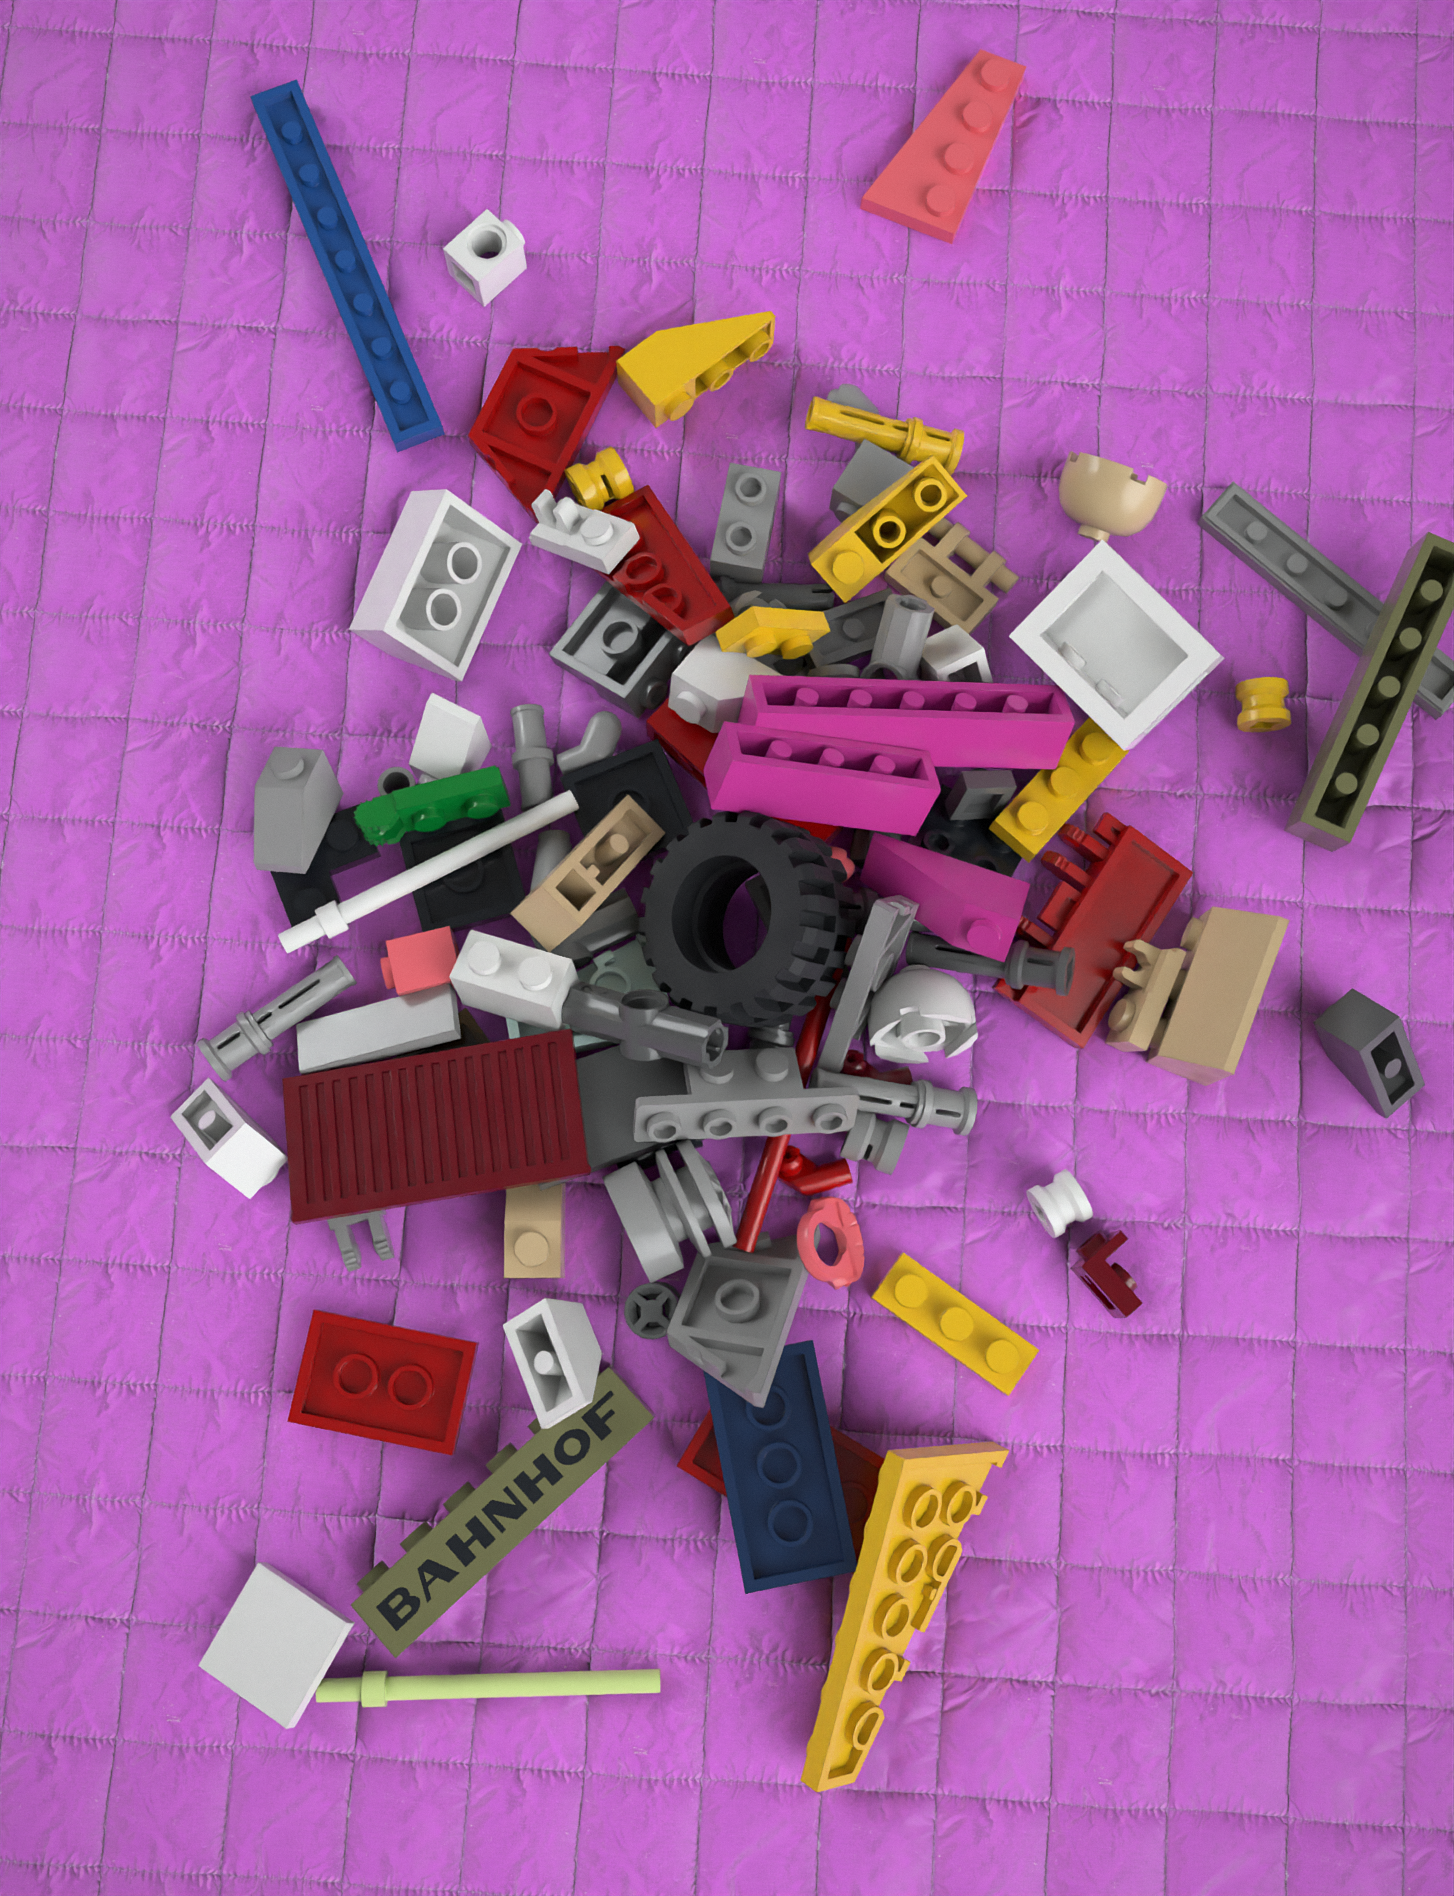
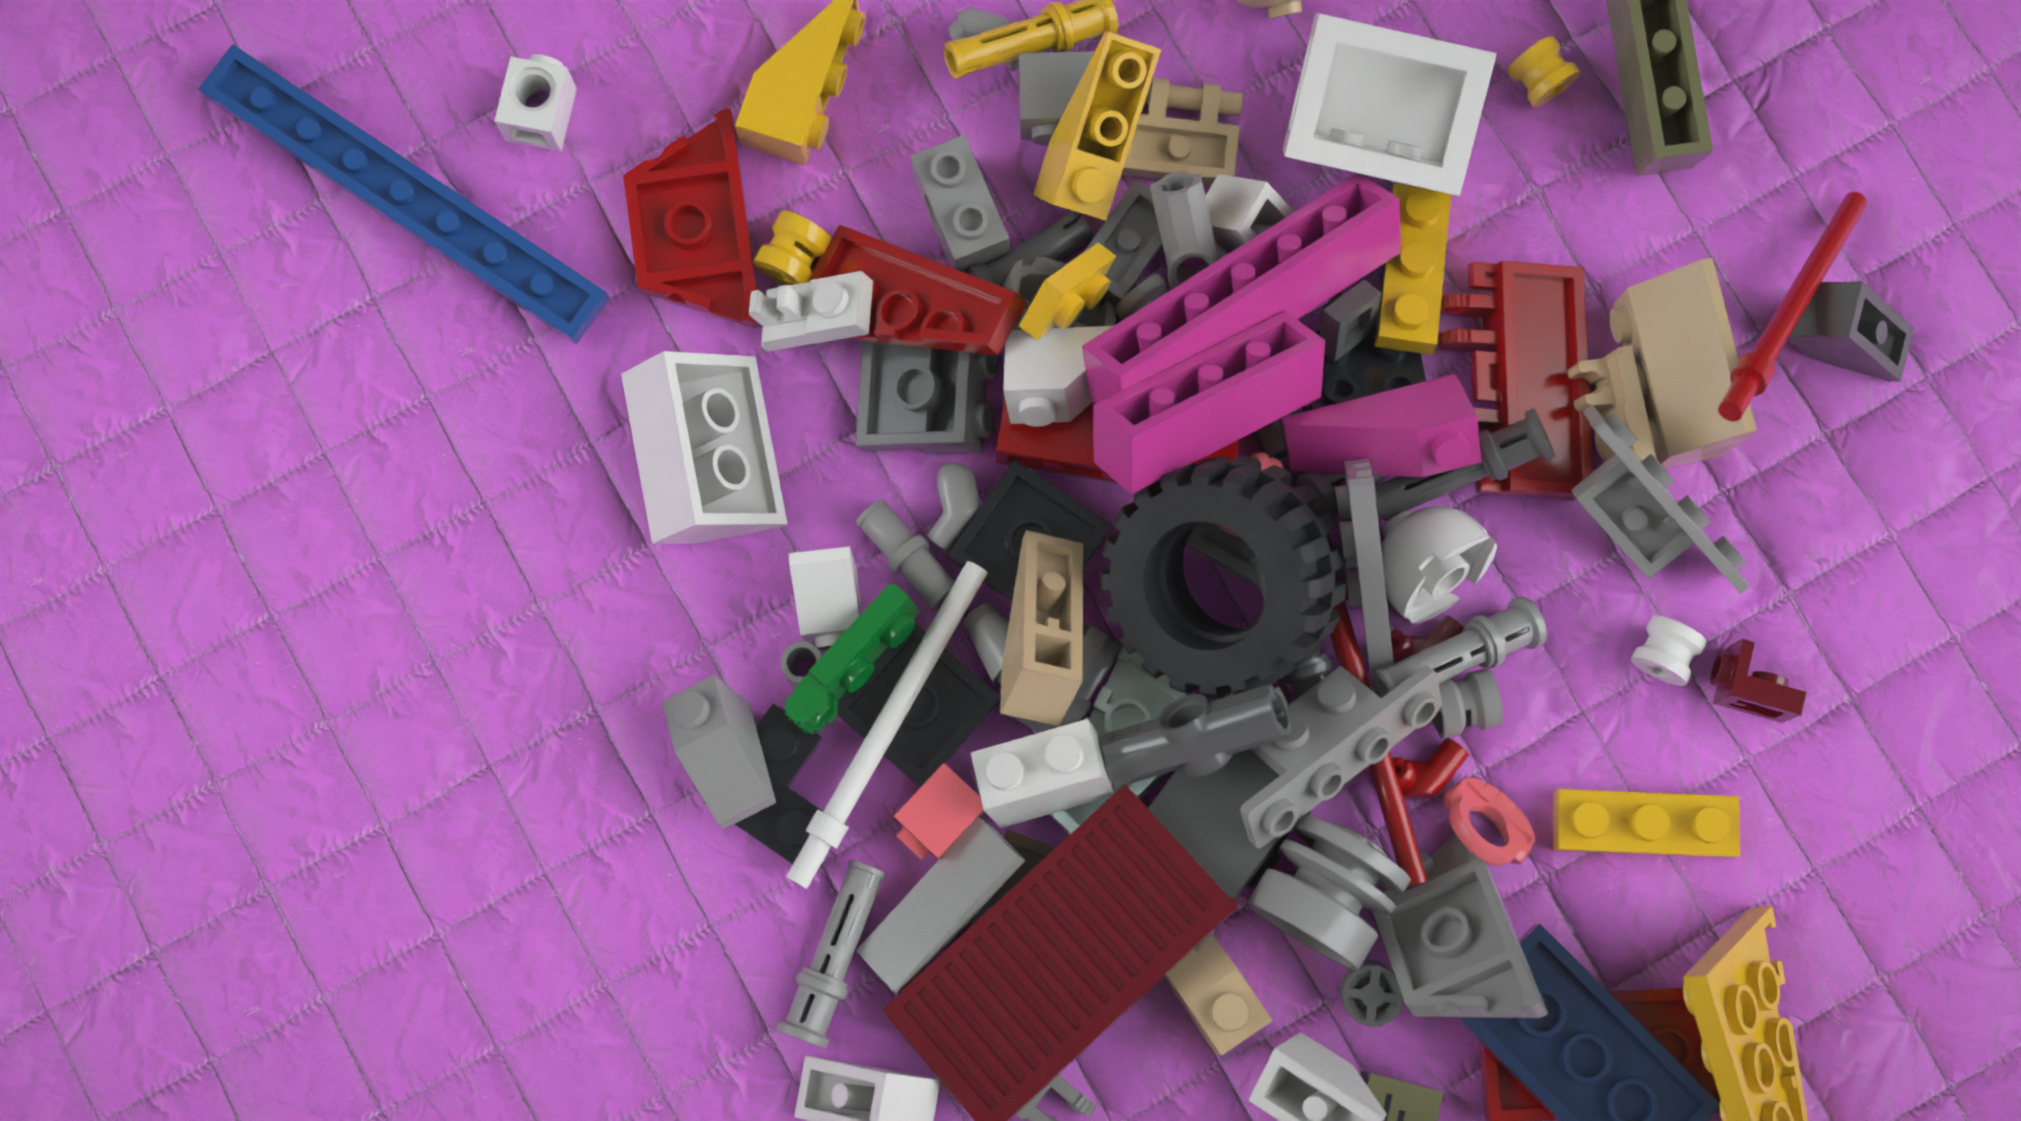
camera: 30 degrees left, 0 degrees up
none -> light grey bracket [1571,405,1750,594]
none -> red bar [1718,192,1867,422]

